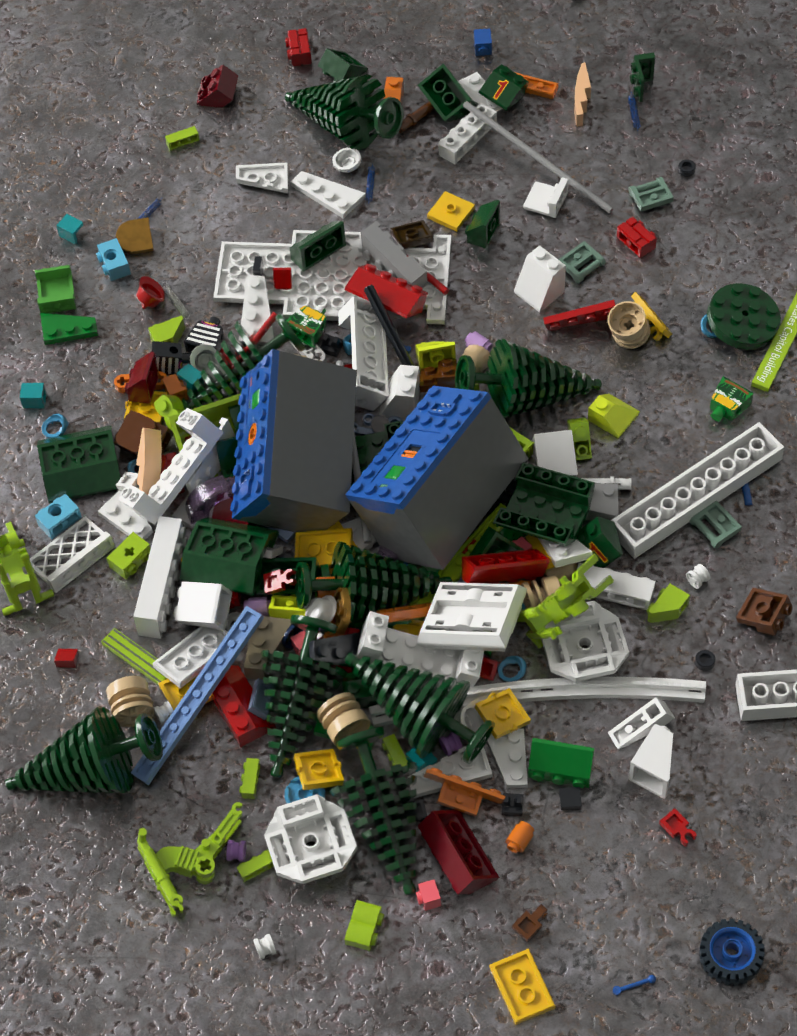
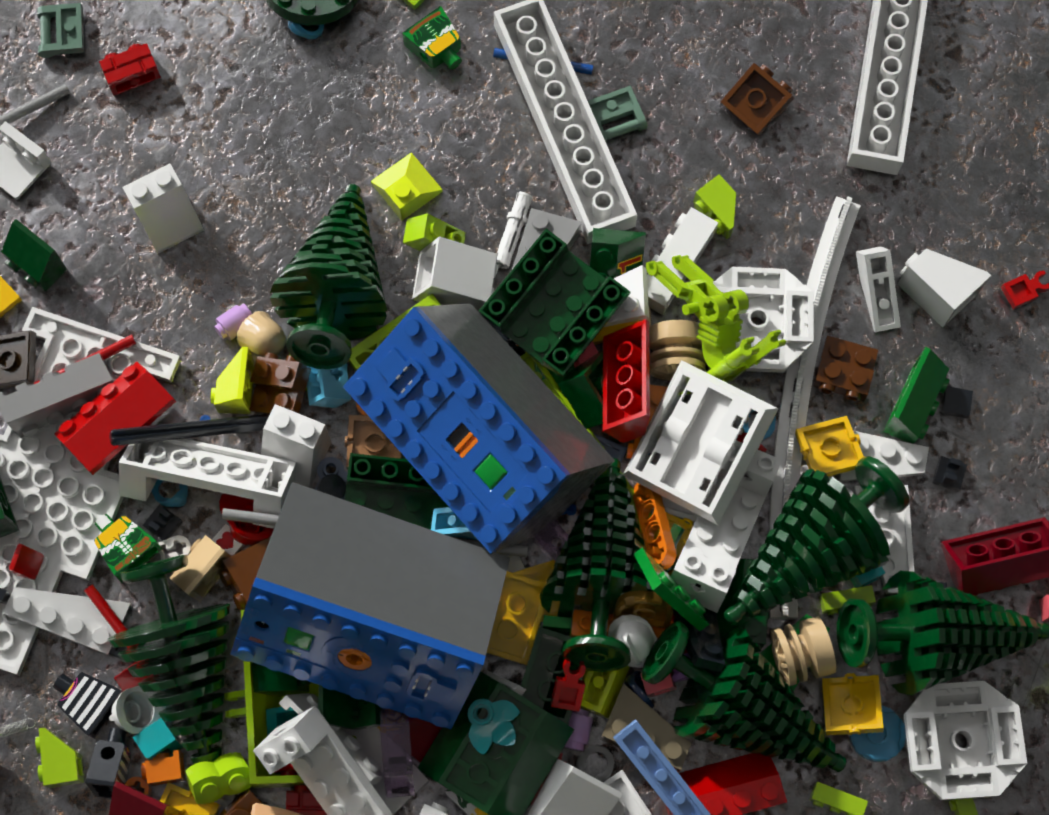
camera: 80 degrees left, 15 degrees up
sand blue tile [248,678,275,720] -> none
orange bracket [423,768,506,817] -> none
orange brick [505,821,535,853] -> none
red wing [543,300,616,330] -> none
sand green plate [558,241,606,283] -> none
tan wheel [608,301,650,349] -> none
yellow plate [631,292,673,341] -> none
white wheel [686,564,711,589] -> none
black tile [695,650,716,671] -> none
none -> teal plate [468,699,520,754]
none -> green wing [634,547,709,631]
none -> reddish brown plate [813,335,878,402]

